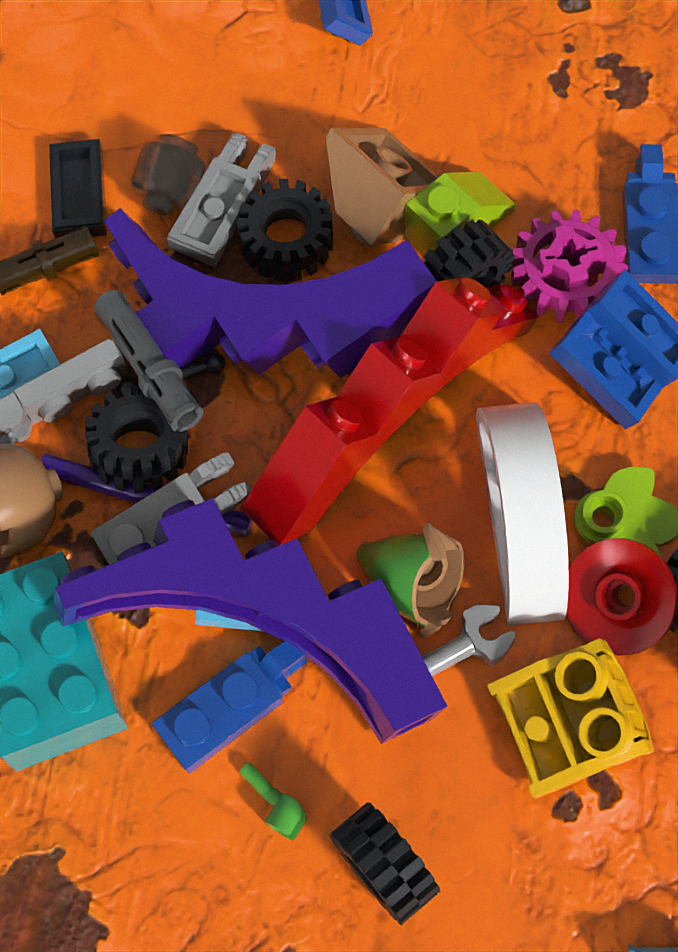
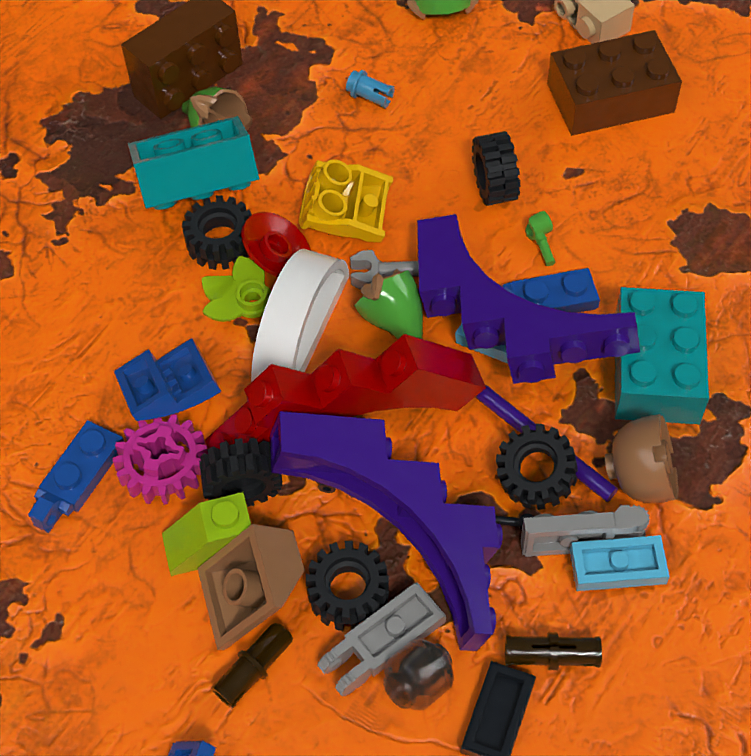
camera: 155 degrees left, 10 degrees down
light grey hinge [90,452,251,565] -> none
dark grey pin [93,290,204,432] -> none
none -> dark brown axle [211,623,293,709]

